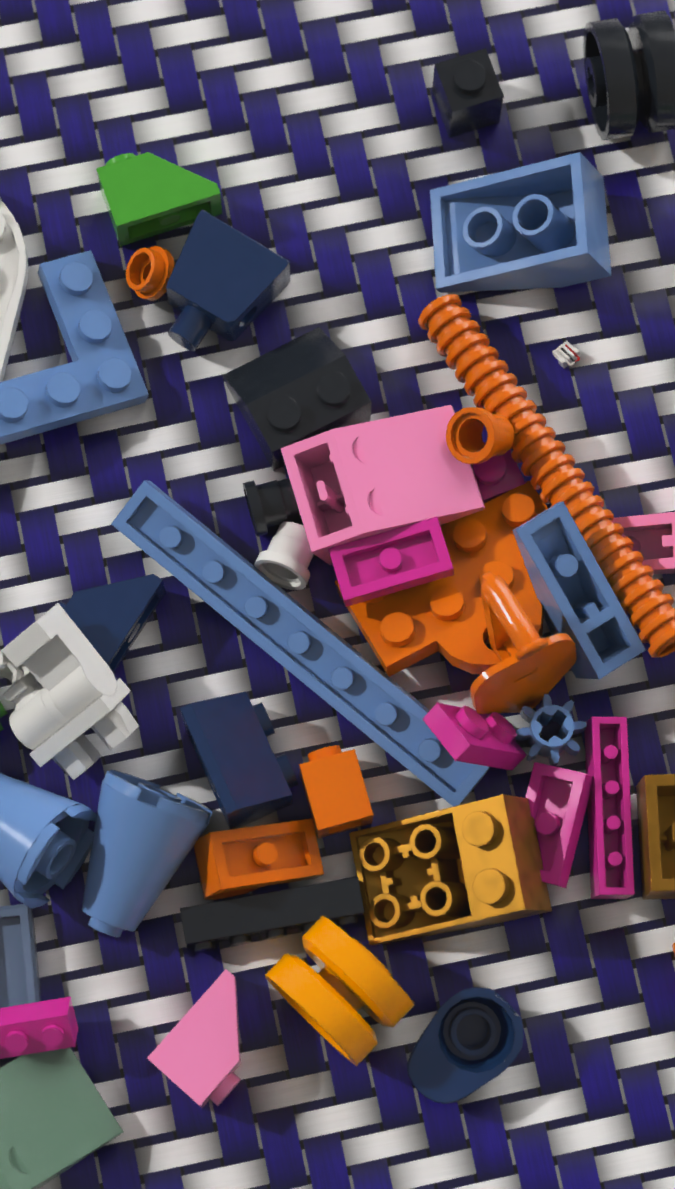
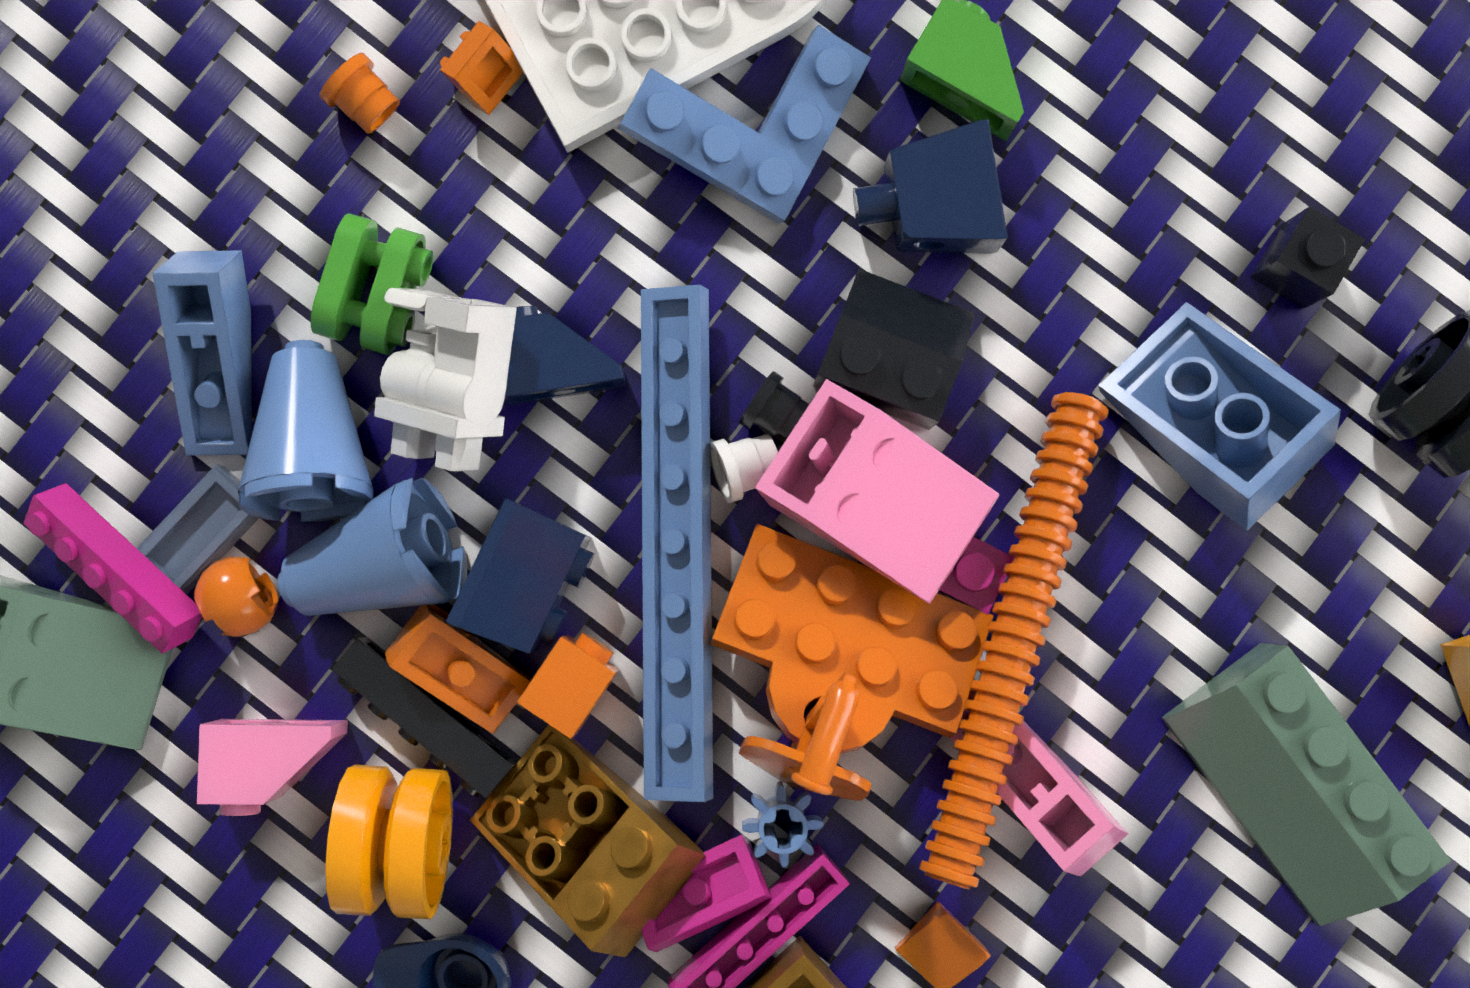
camera: 50 degrees right, 10 degrees up
orange plate [126,246,175,301] -> none
dark pink plate [328,517,454,607] -> none
dark pink plate [422,703,527,771] -> none
orange piece [446,407,514,464] -> none
medium blue slope [512,501,646,679] -> none
white piece [552,341,581,368] -> none
none -> orange piece [194,557,279,637]

